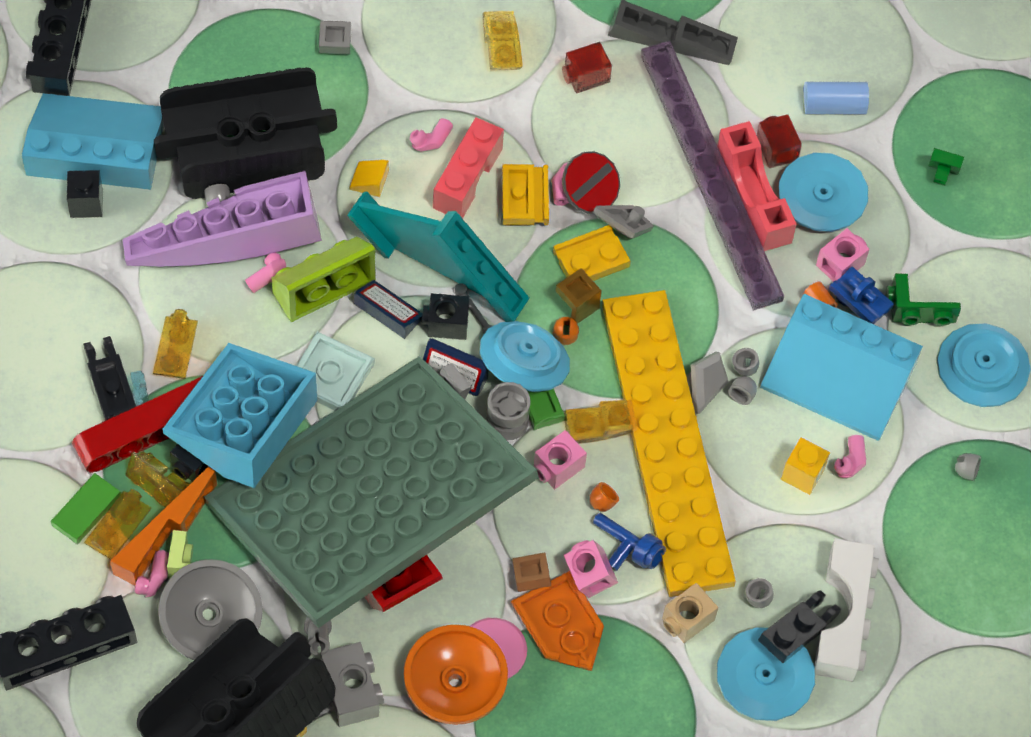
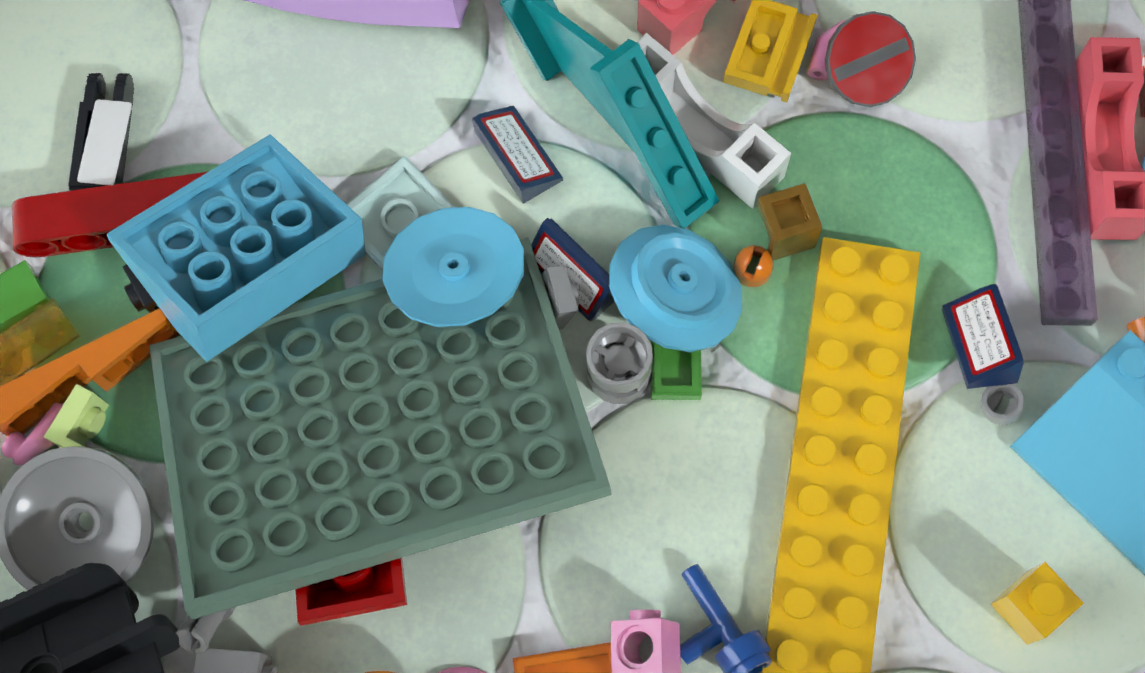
camera: 30 degrees right, 10 degrees up
clear yellow hinge [125,451,190,508] -> none
clear light blue tile [130,371,149,406] -> none
clear yellow hinge [153,309,198,379] -> none
bright pink arm [245,253,286,293] -> none
lime slope [271,236,376,322] -> none
black brick [422,293,470,340] -> none
dark grey hinge [455,283,492,334] -> none
medium nougat tile [512,552,551,592] -> none
bright pink brick [533,430,587,490] -> none
yellow plate [553,225,631,281] -> none
clear yellow slope [564,399,637,444] -> none
orange hinge [590,482,619,512] -> none
light grey piece [593,205,654,239] -> none
light grey piece [691,352,729,414] -> none
light grey hinge [728,376,757,405] -> none
bright pink arm [834,435,866,478] -> none
none -> white sticker [77,99,132,185]
none -> medium azure piece [382,207,524,327]
none -> white arch [637,33,791,209]
none -> slope [942,284,1024,389]

